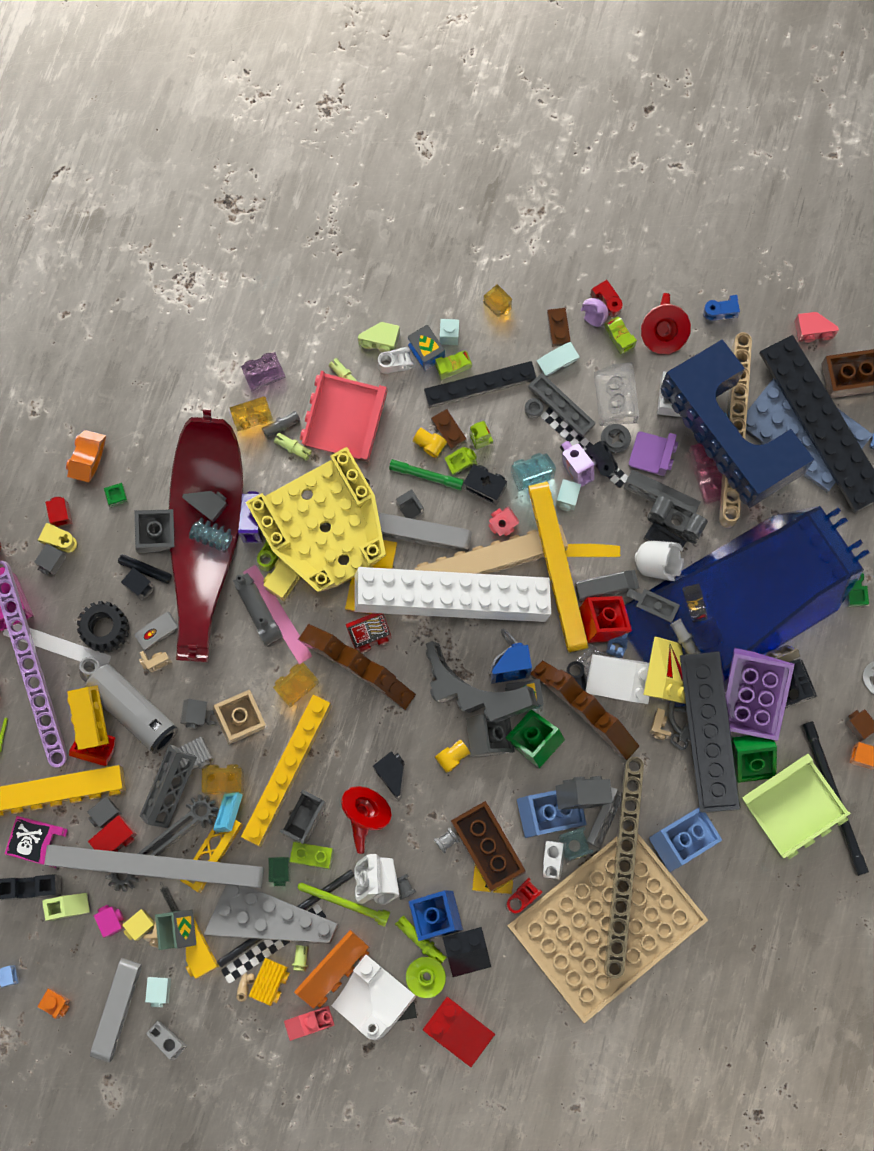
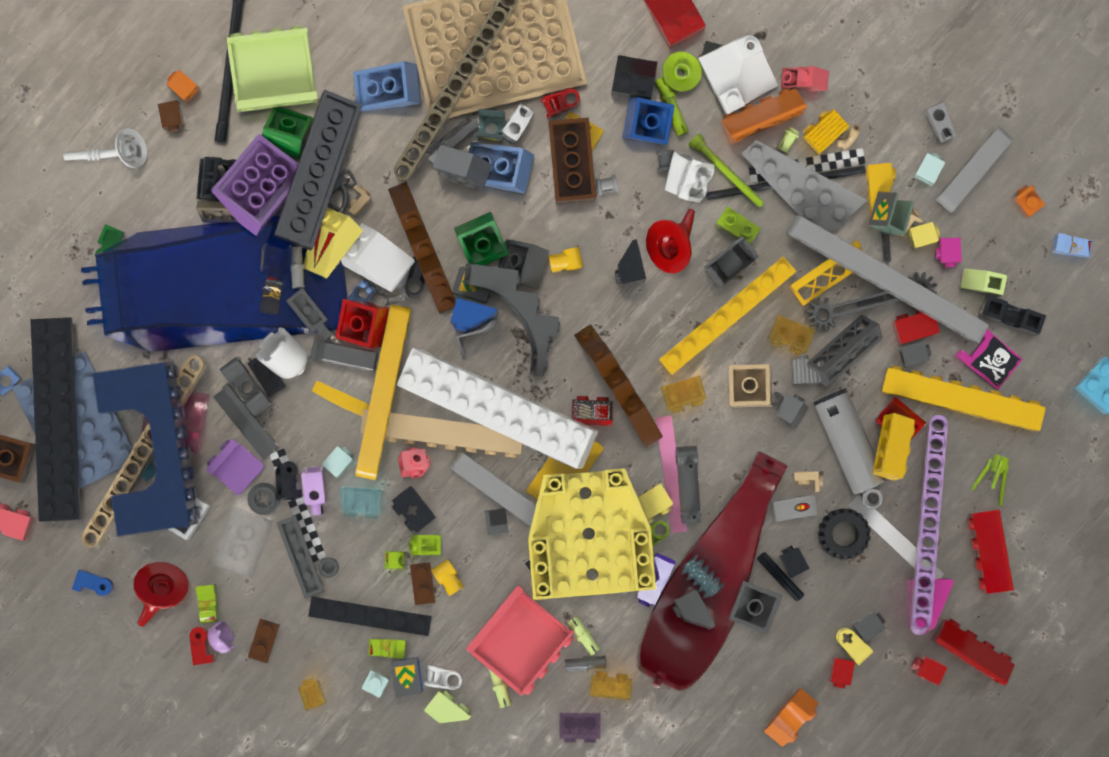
camera: 155 degrees left, 10 degrees up
green tile [104,483,128,507] -> none
medium azure tile [213,792,243,832] -> none
clear green brick [268,857,291,887] -> none
green piece [389,459,464,491] -> none
light aqua slope [536,342,580,377] -> none

